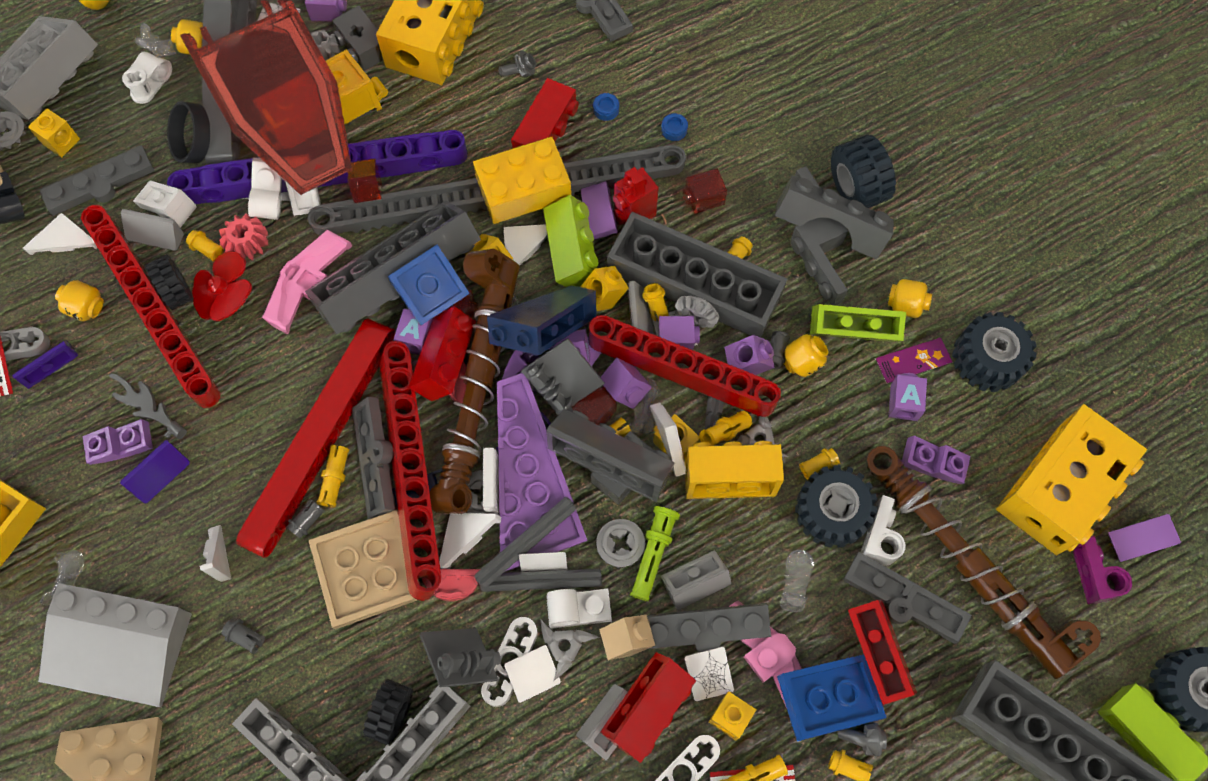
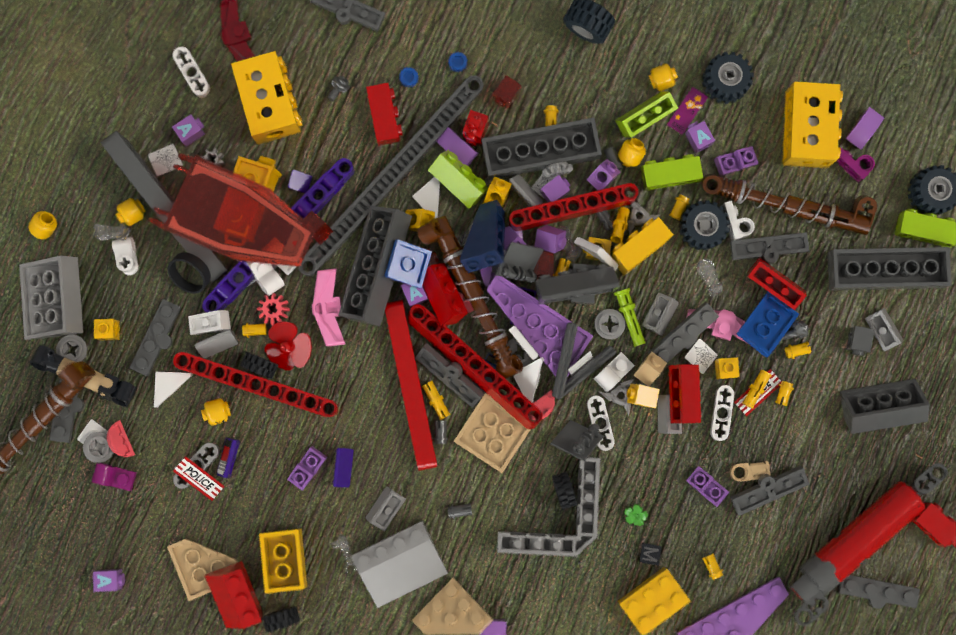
camera: 35 degrees left, 15 degrees up
dark grey piece [109,373,187,439] -> none
white tile [200,525,231,582] -> none
dark grey brick [332,5,383,71] -> none
yellow brick [473,137,572,224] -> none
white sticker [504,645,561,703] -> none
yellow pin [642,283,669,321] -> none
dark grey arch [775,175,894,260] -> none
dark grey bracket [791,166,848,306] -> none
none -> slope [288,169,312,194]
none -> light grey slope [366,486,406,531]
none -> brick [627,384,660,408]
none -> lime brick [641,154,703,191]

